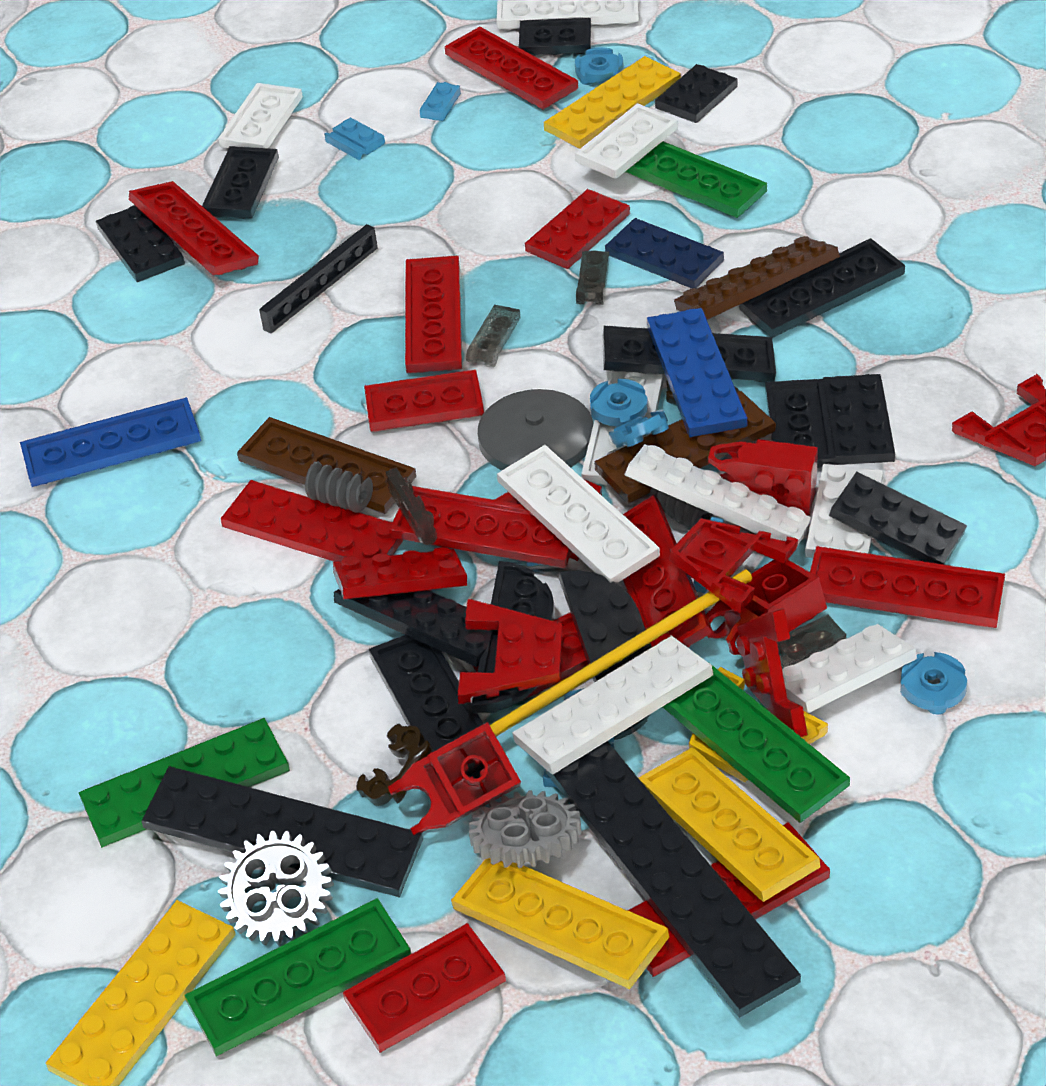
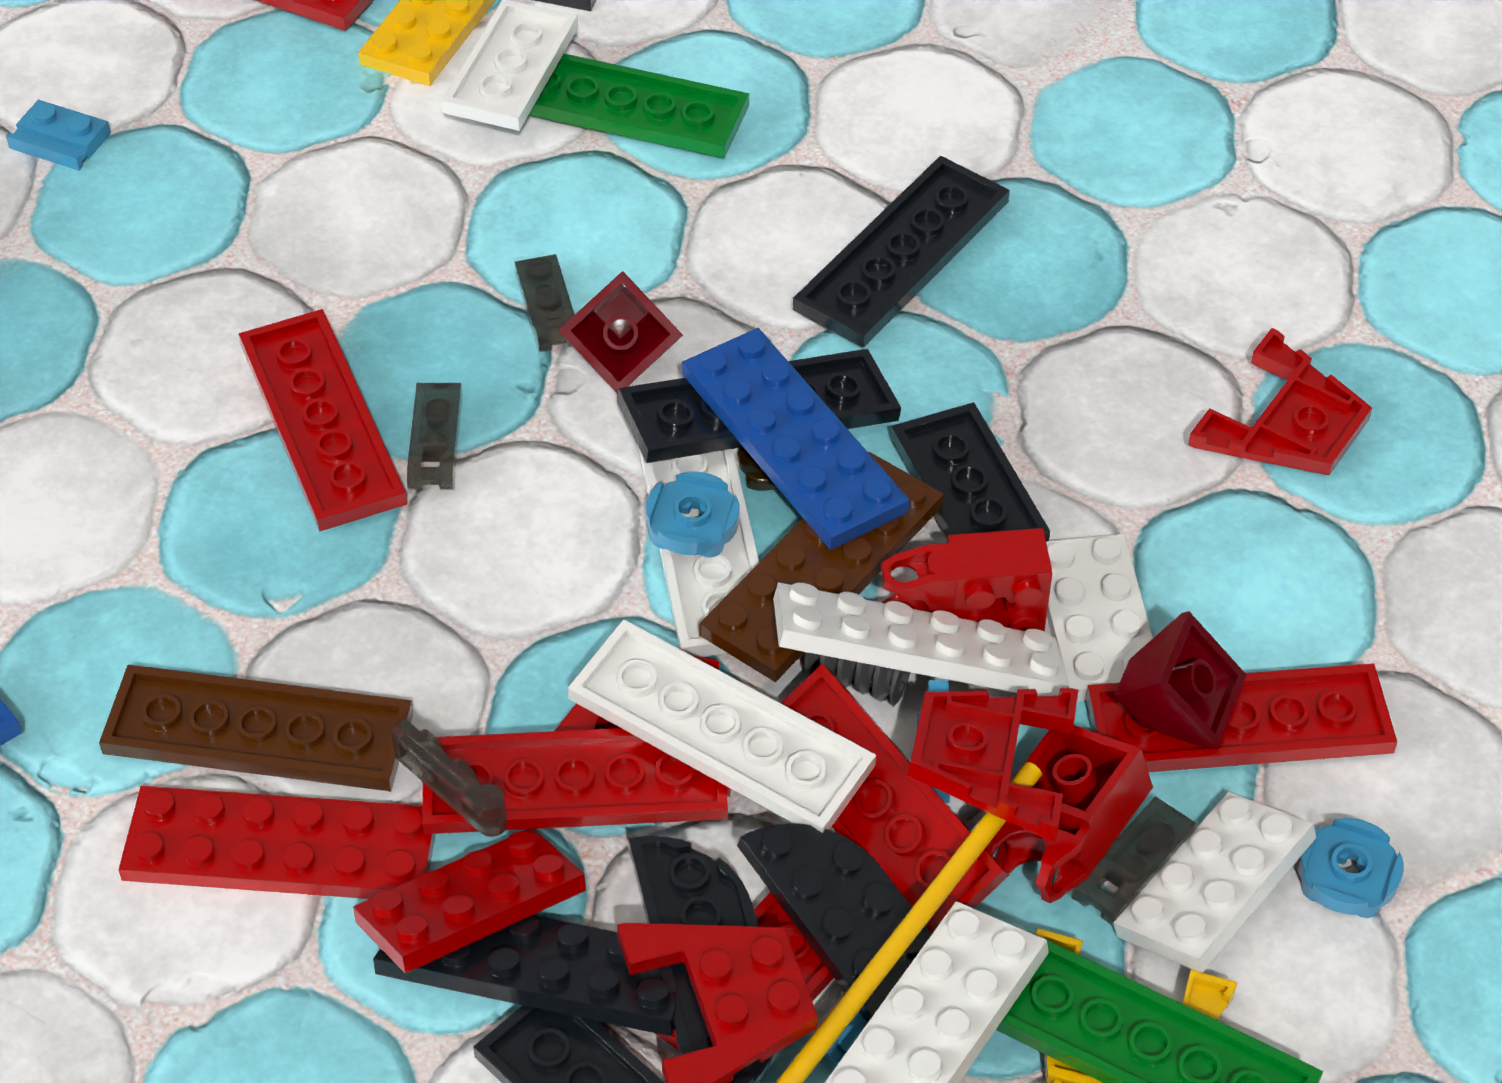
camera: 25 degrees left, 5 degrees up
black plate [259,224,378,334] -> none
dark grey piece [305,462,373,513] -> none
red plate [364,369,484,432] -> none
dark azure plate [420,82,461,121] -> none
dark grey dish [477,389,593,470] -> none
red plate [525,189,630,269] -> none
dark blue plate [605,218,724,289] -> none
dark azure plate [609,410,669,448] -> none
reddish brown plate [674,236,840,320] -> none
red wing [736,608,808,737] -> none
black plate [823,374,895,465] -> none
black plate [829,471,967,565] -> none
none -> dark red slope [558,271,683,395]
none -> dark red slope [1114,611,1247,750]

